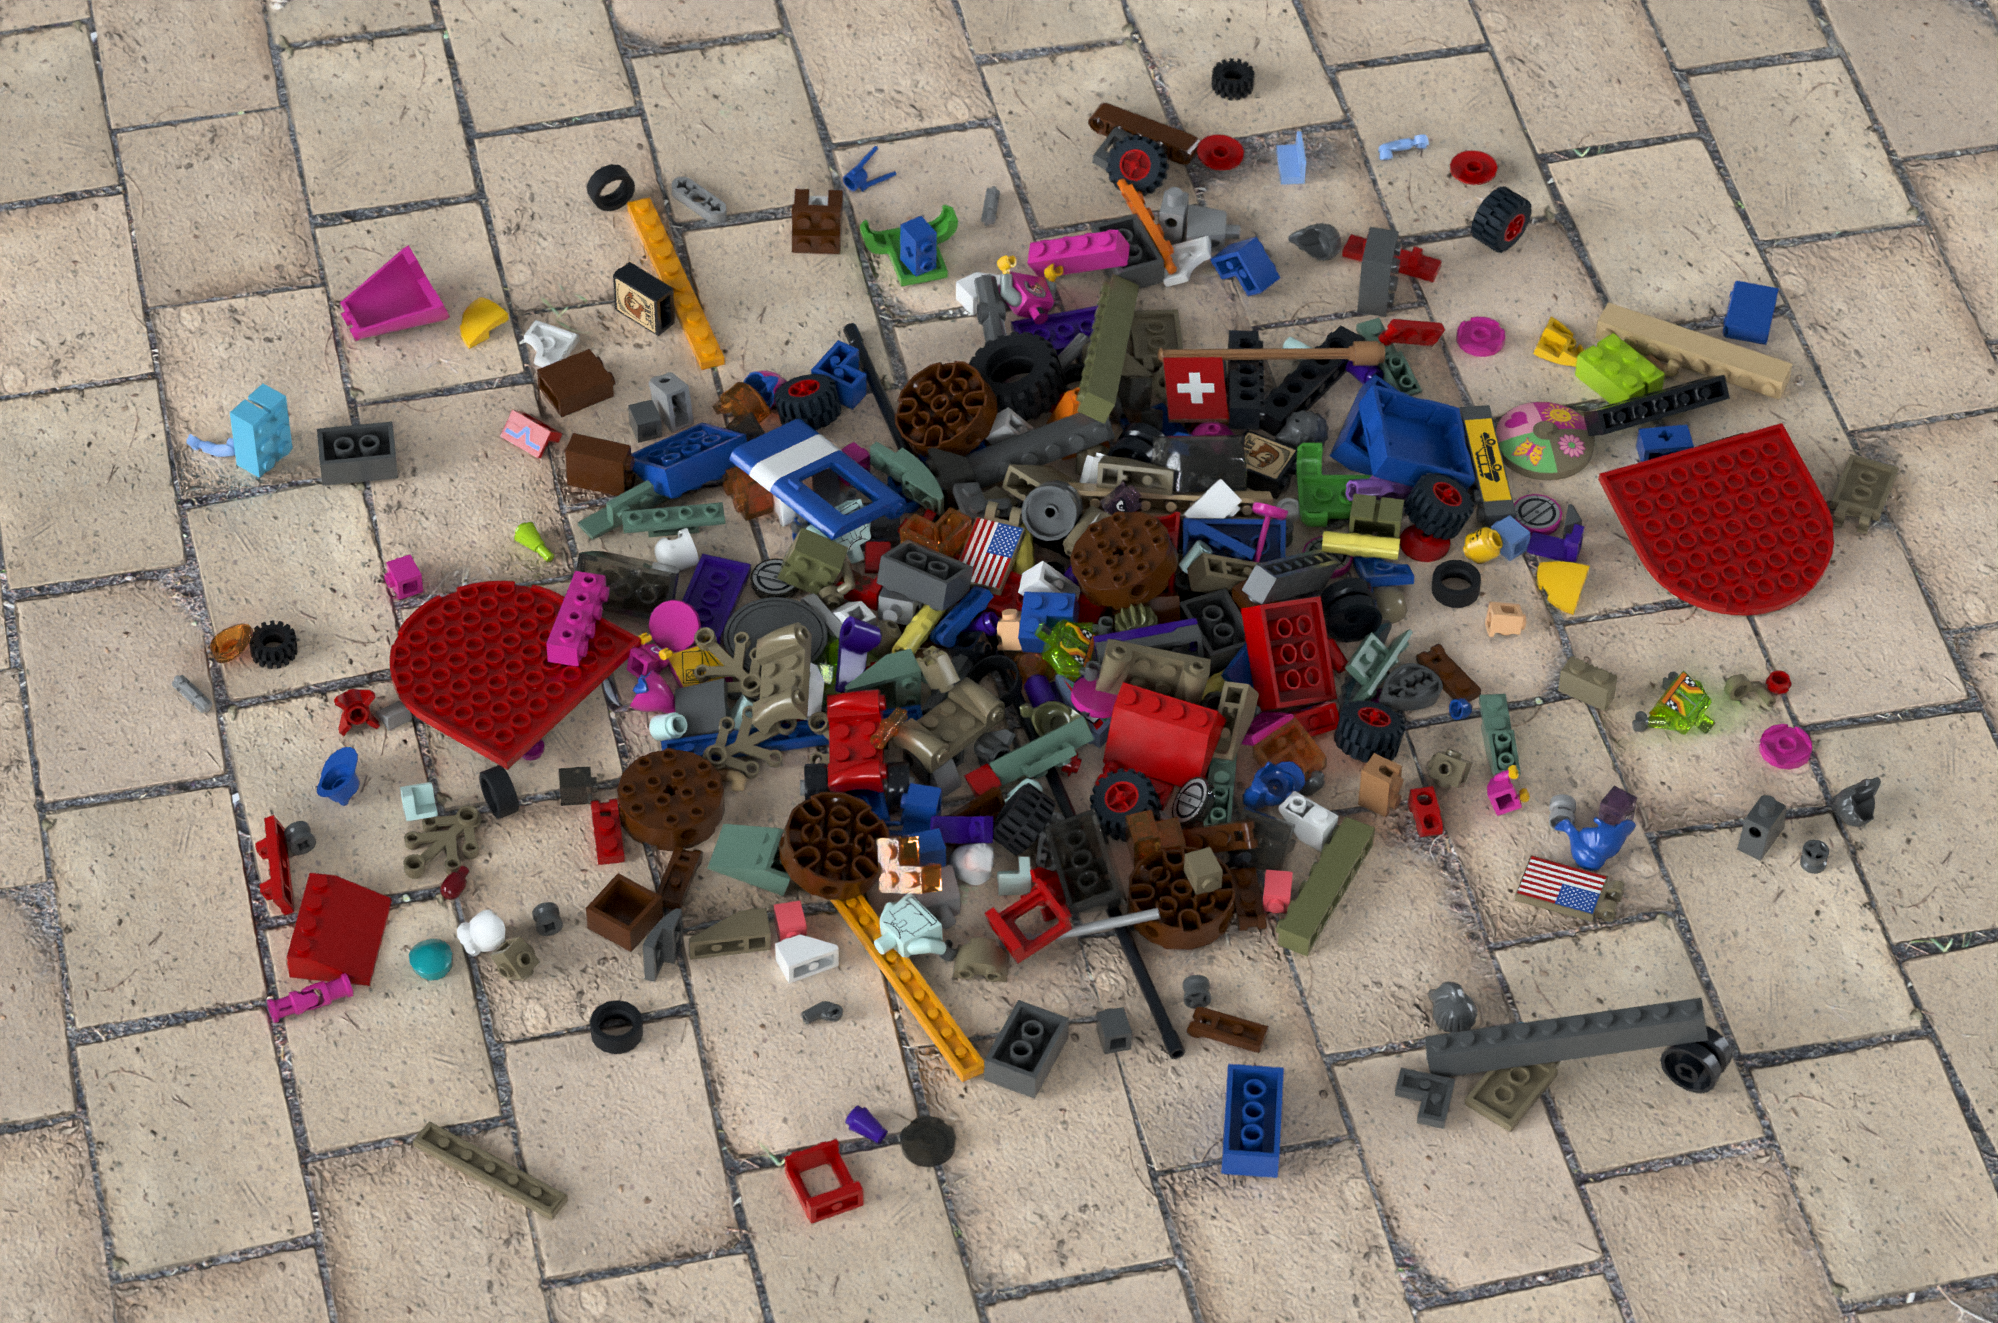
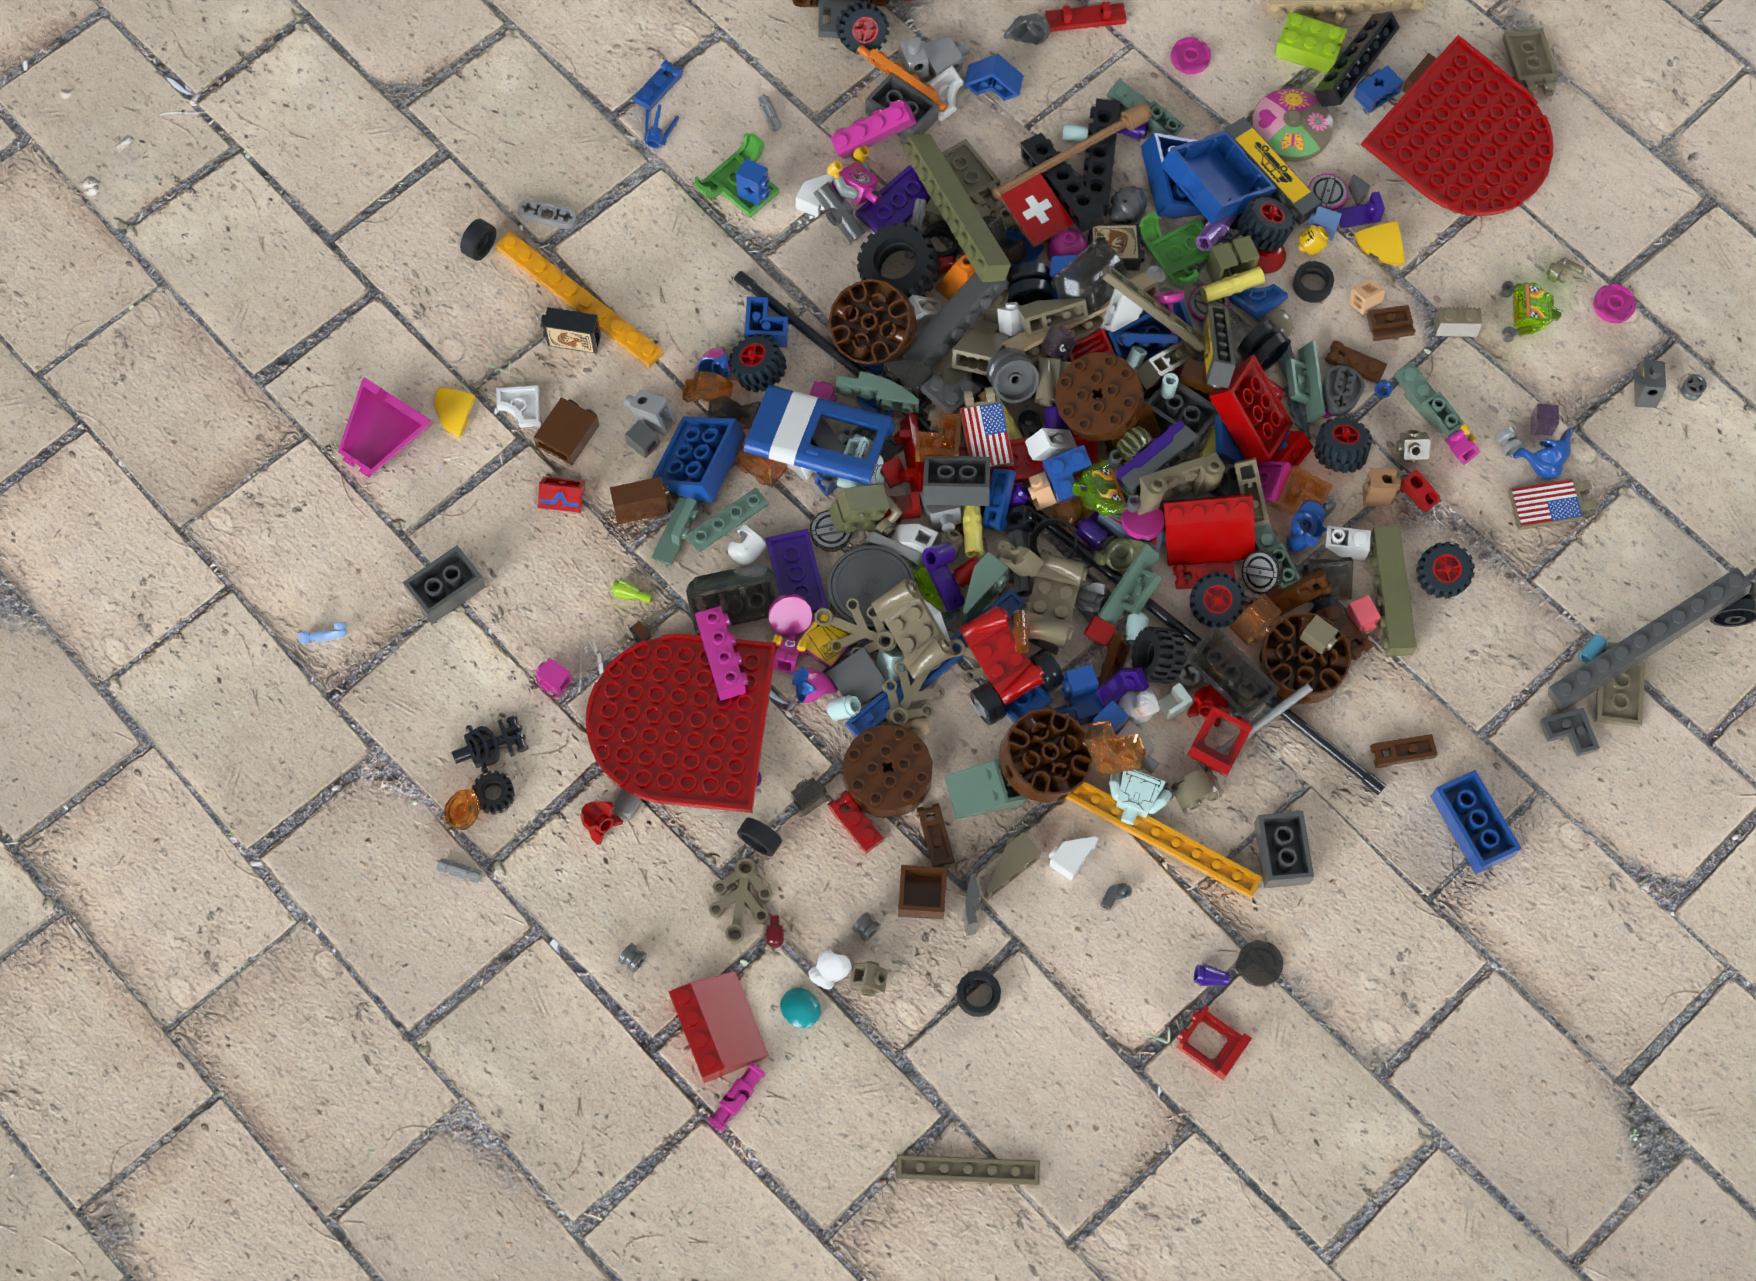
camera: 30 degrees left, 20 degrees up
medium azure piece [230,384,293,478] -> none
red hinge [255,815,295,915] -> none
blue piece [316,747,360,806] -> none
light aqua panel [400,782,438,821] -> none
coral brick [774,901,807,942] -> none
reddish brown brick [792,189,843,254] -> none
light grey slope [930,758,961,797] -> none
dark grey brick [1096,1007,1132,1054] -> none
dark grey wheel [1183,975,1211,1009] -> none
dark grey brick [1357,227,1402,317] -> none
red plate [1378,319,1446,346] -> none
dark grey hair [1428,981,1478,1033] -> none
yellow brick [1533,316,1584,367] -> none
red plate [1766,670,1792,694] -> none
dark grey hair [1832,777,1881,827] -> none
none -> black torso [451,716,529,774]
none -> reddish brown piece [629,621,652,642]
none -> blue plate [634,60,683,111]
none -> dark tan tile [1102,264,1205,352]
none -> light aqua piece [1160,373,1179,399]
none -> reddish brown plate [1366,305,1416,341]
none -> black wheel [1416,542,1475,599]

